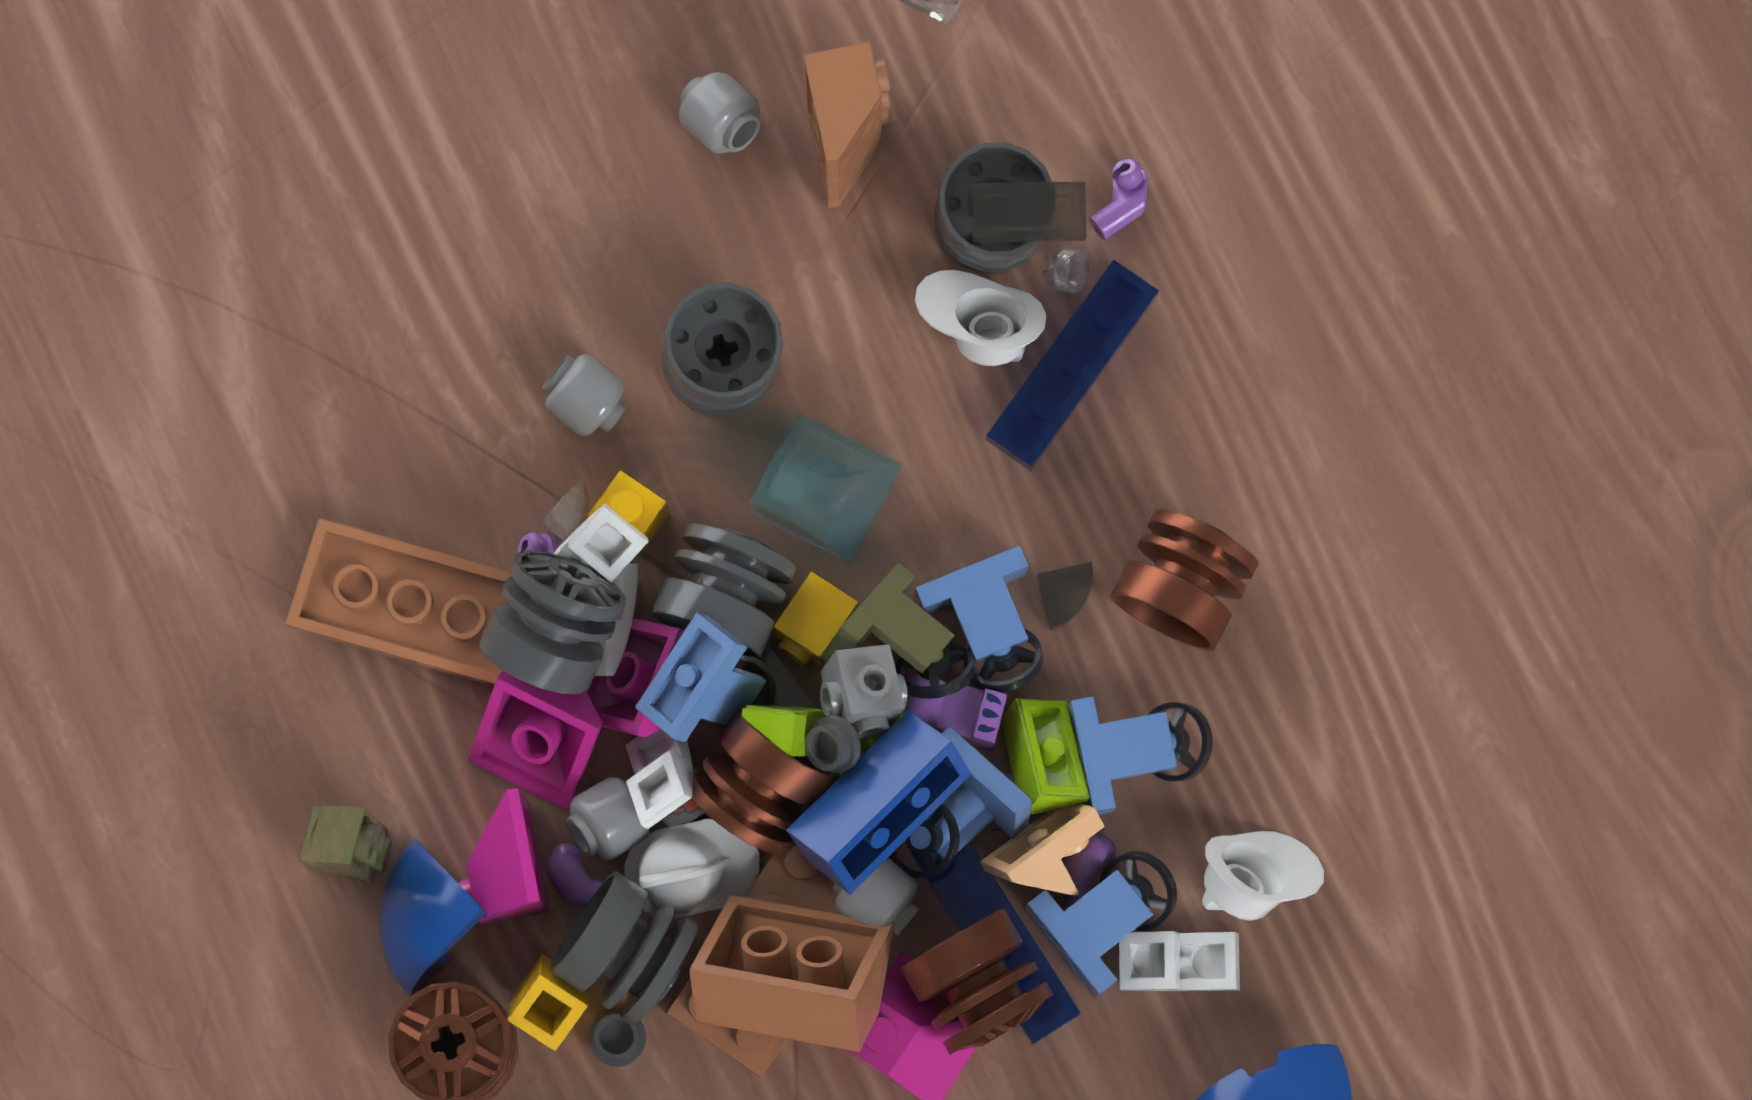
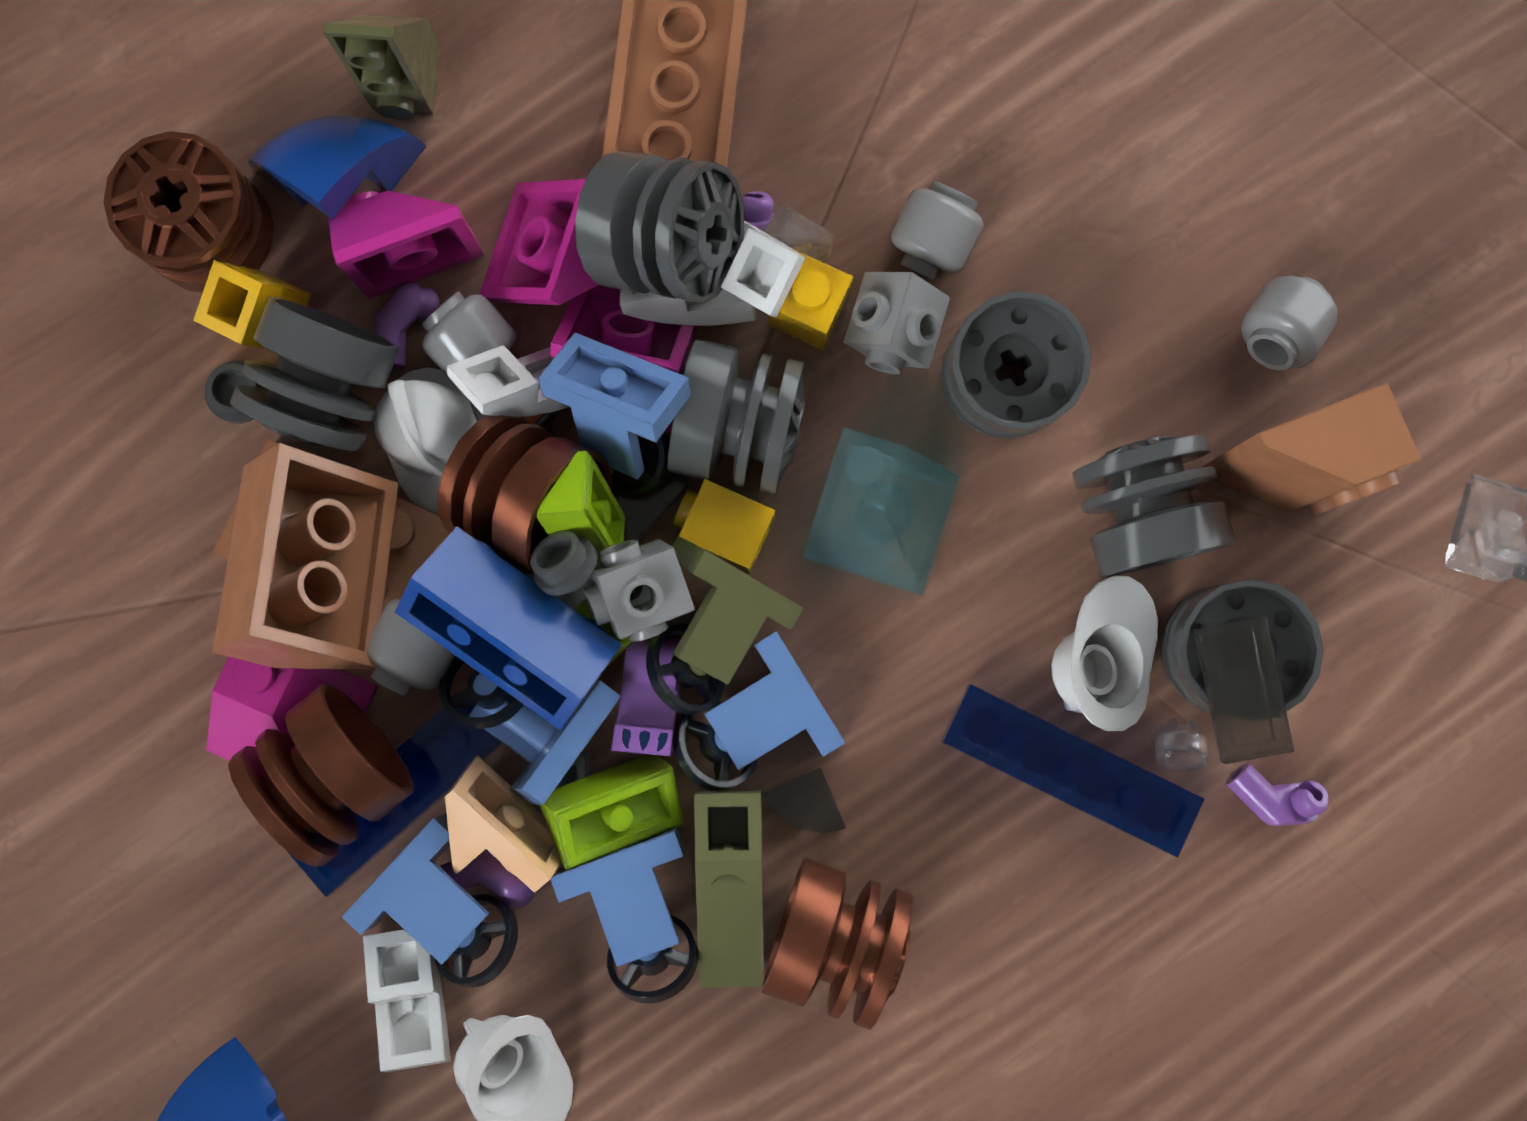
camera: 80 degrees right, 5 degrees up
none -> olive slope [694,789,764,988]
none -> light grey brick [843,272,950,374]
none -> dark grey wheel [1072,434,1237,578]

